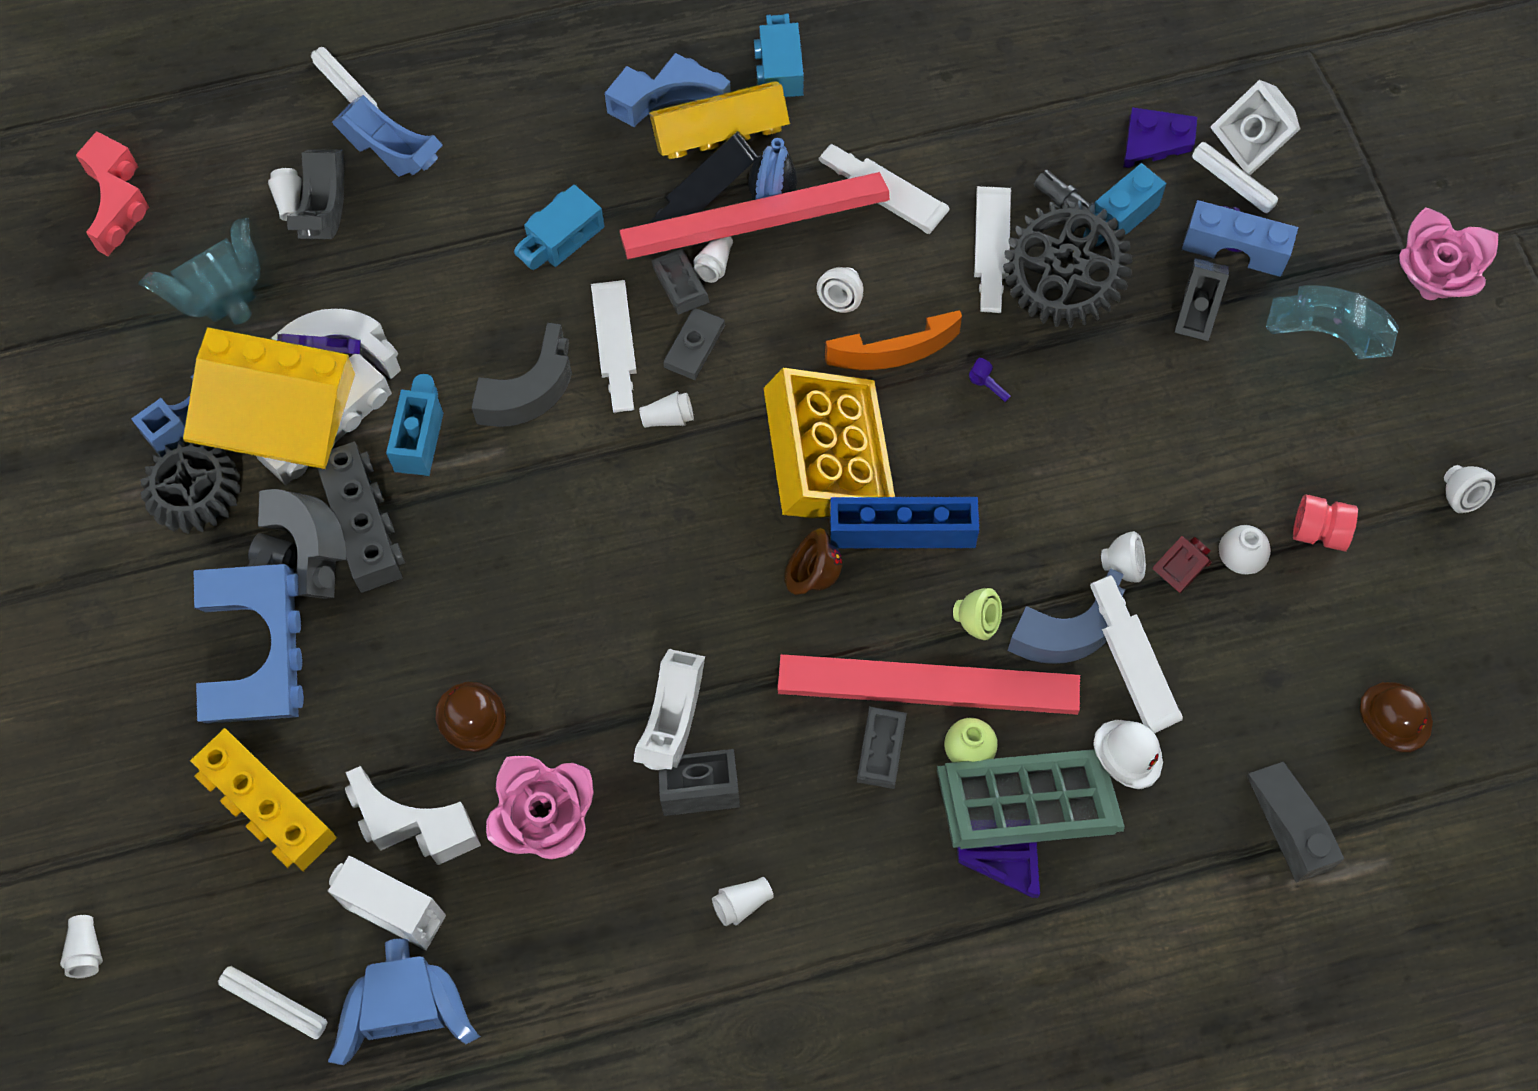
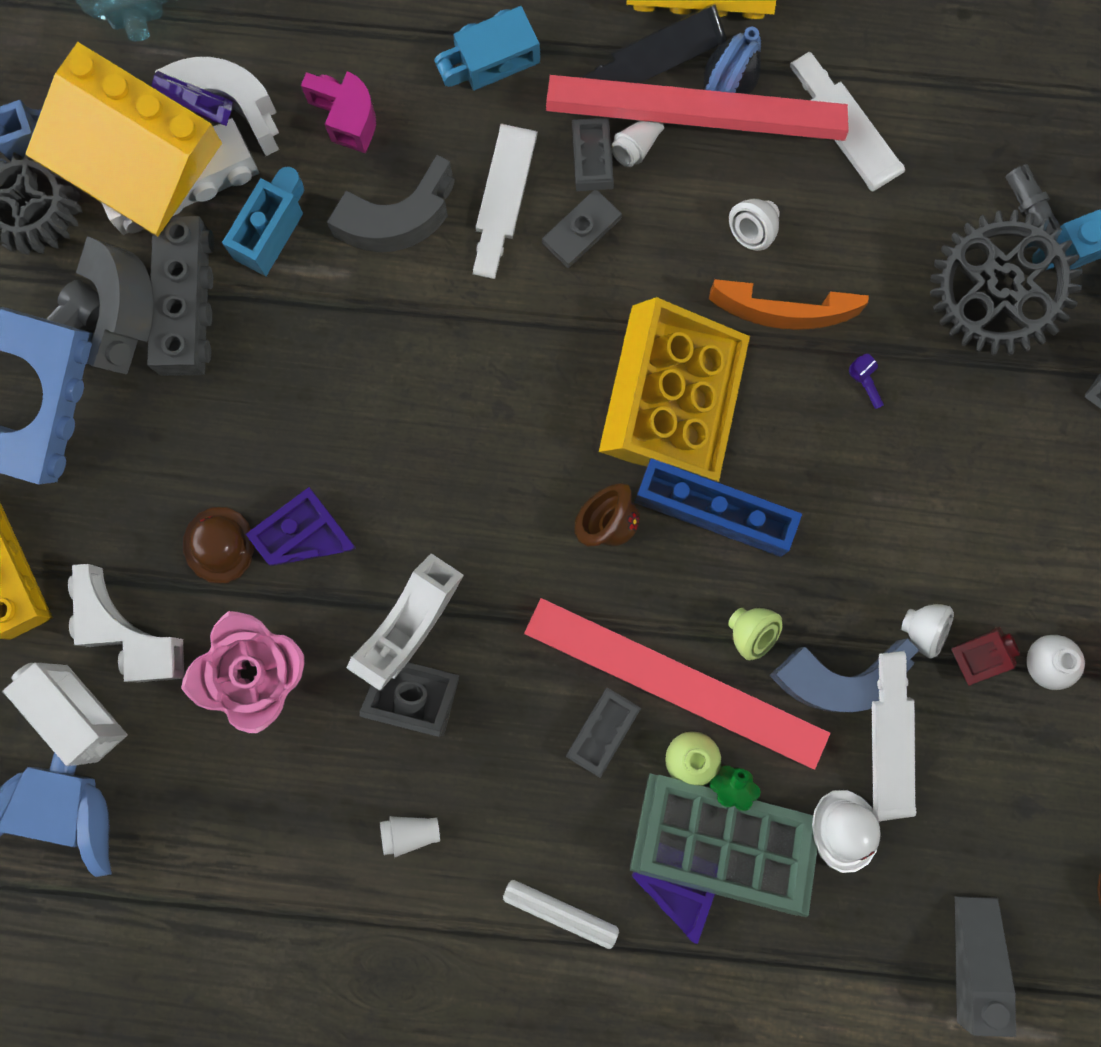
camera: 20 degrees right, 15 degrees up
white cone [639,391,694,428] -> none
white piece [974,186,1011,313] -> none
none -> dark purple wing [246,487,356,566]
none -> dark pink brick [301,71,376,154]
none -> white axle [503,880,619,949]
none -> green plant [710,766,761,811]

